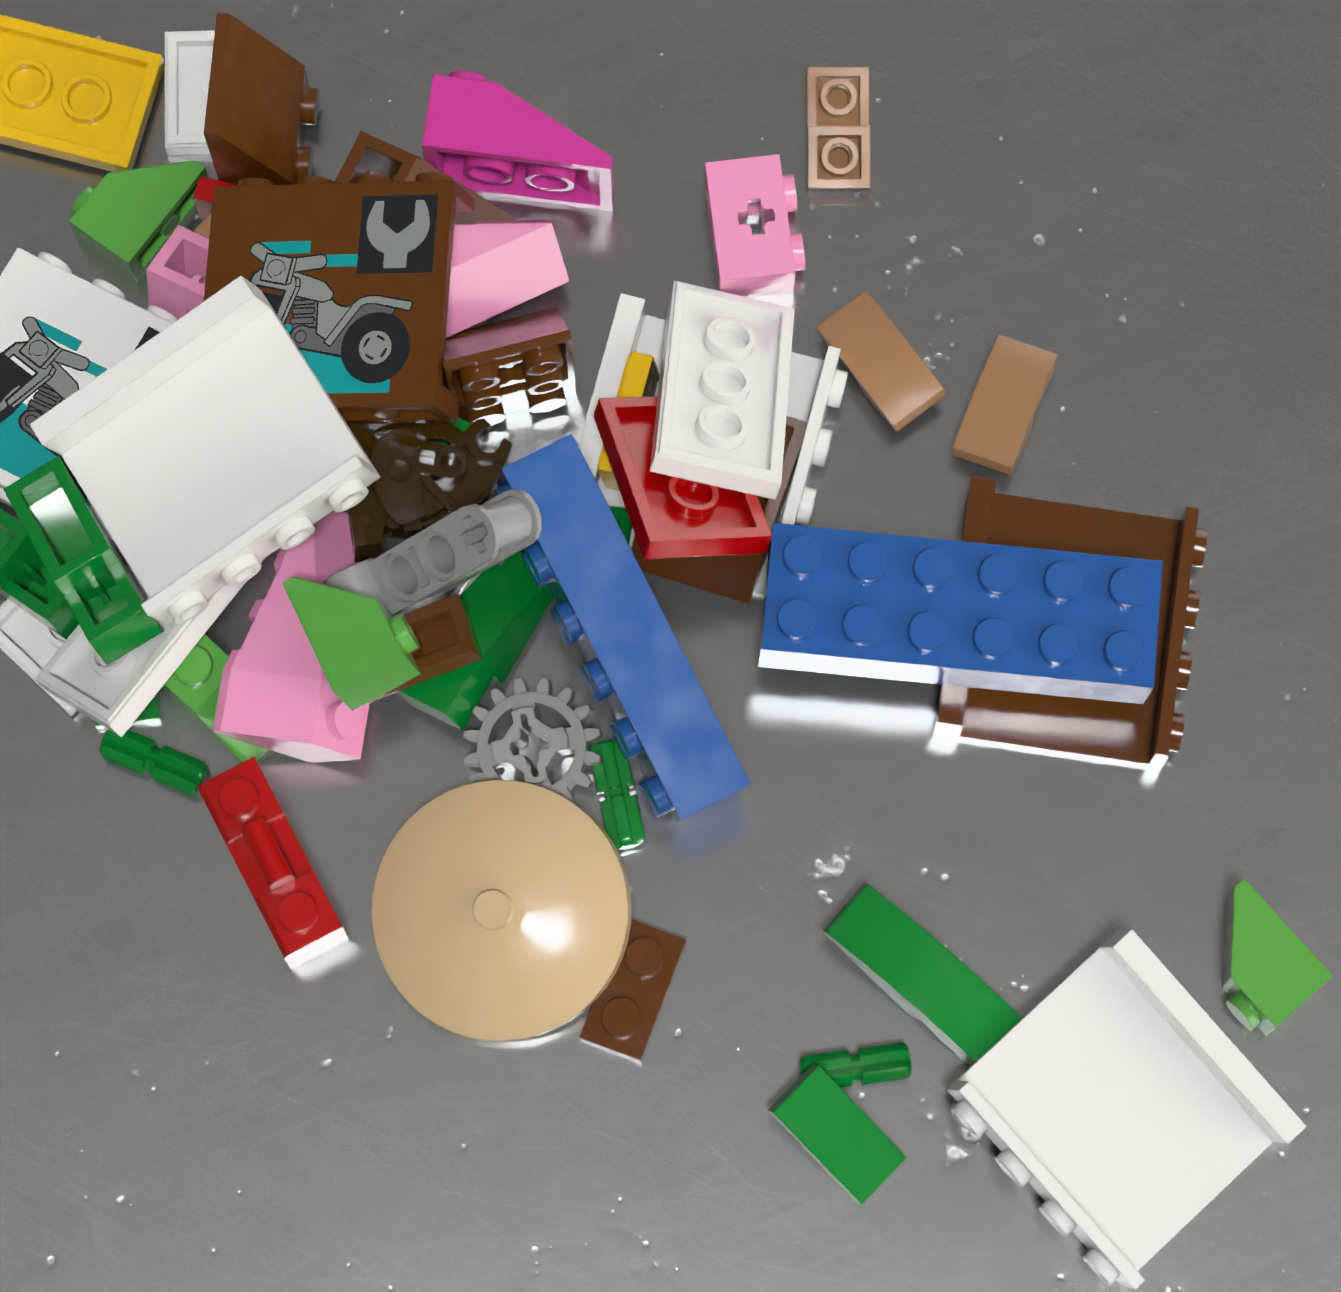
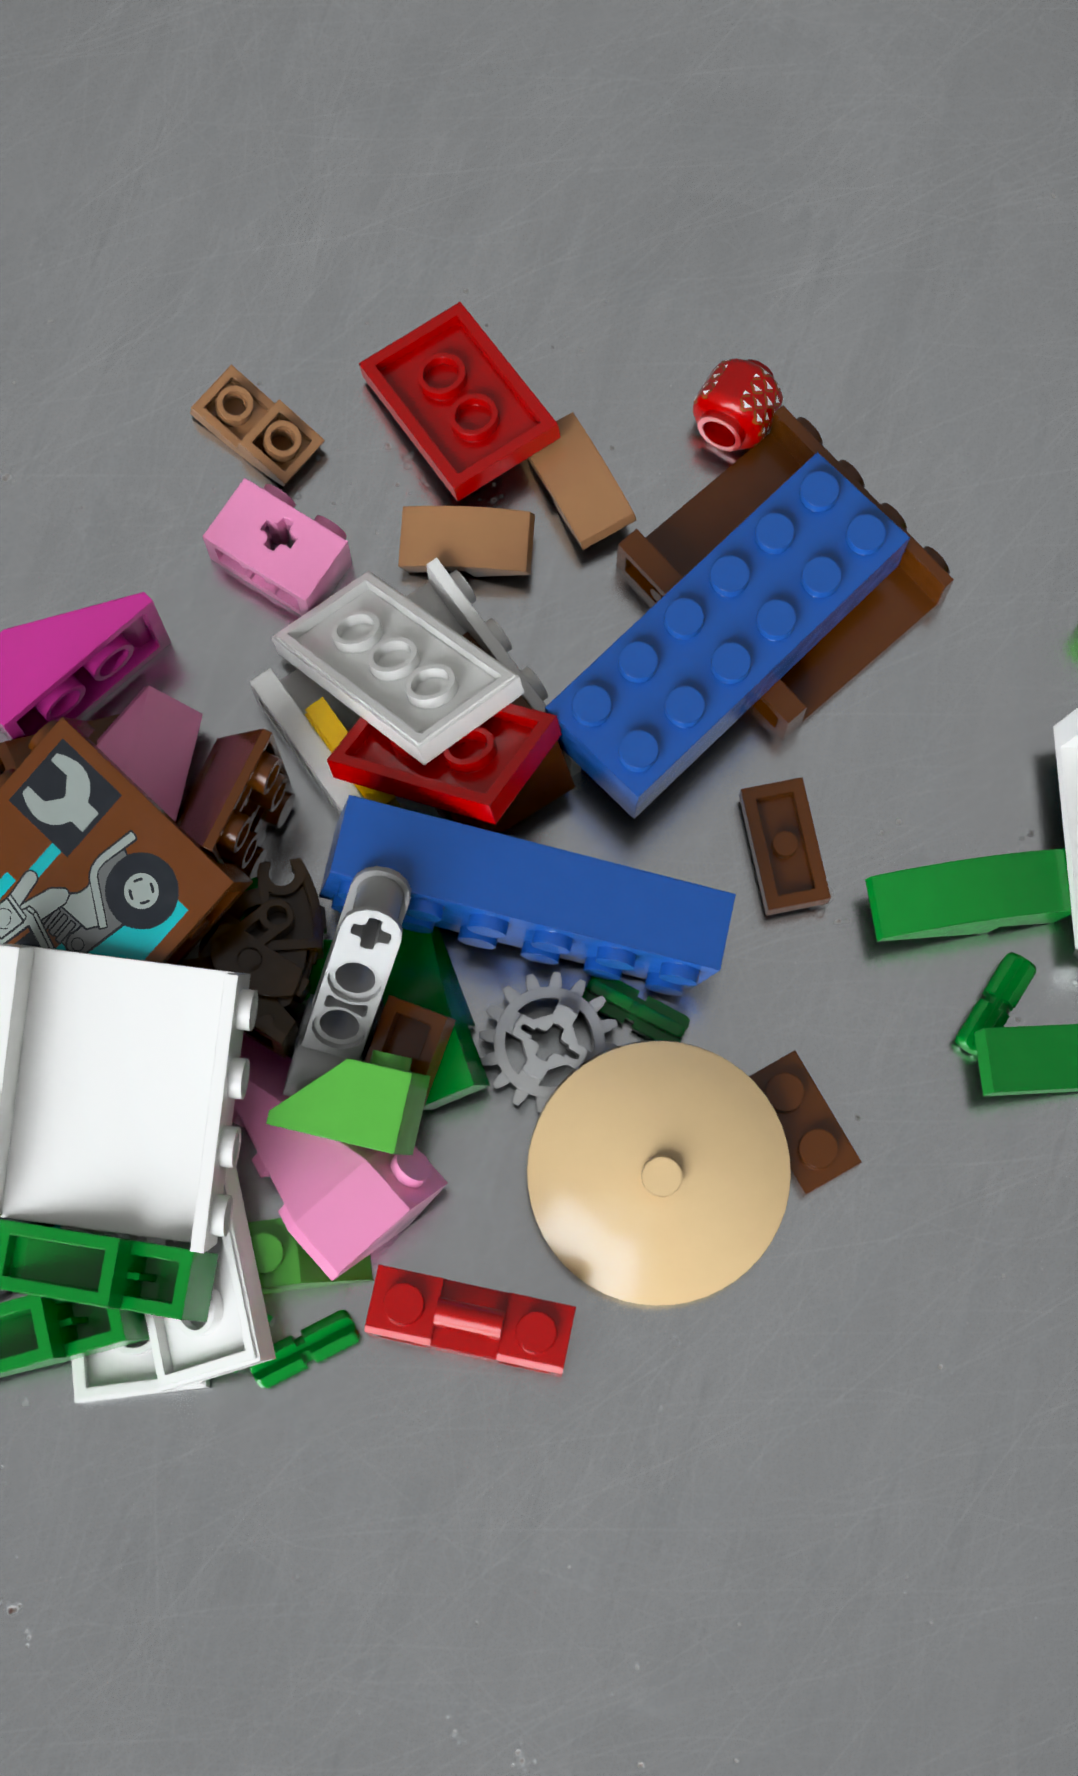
camera: 50 degrees left, 0 degrees up
none -> red plate [359,302,561,502]
none -> red head [692,358,783,452]
none -> reddish brown plate [739,777,831,916]

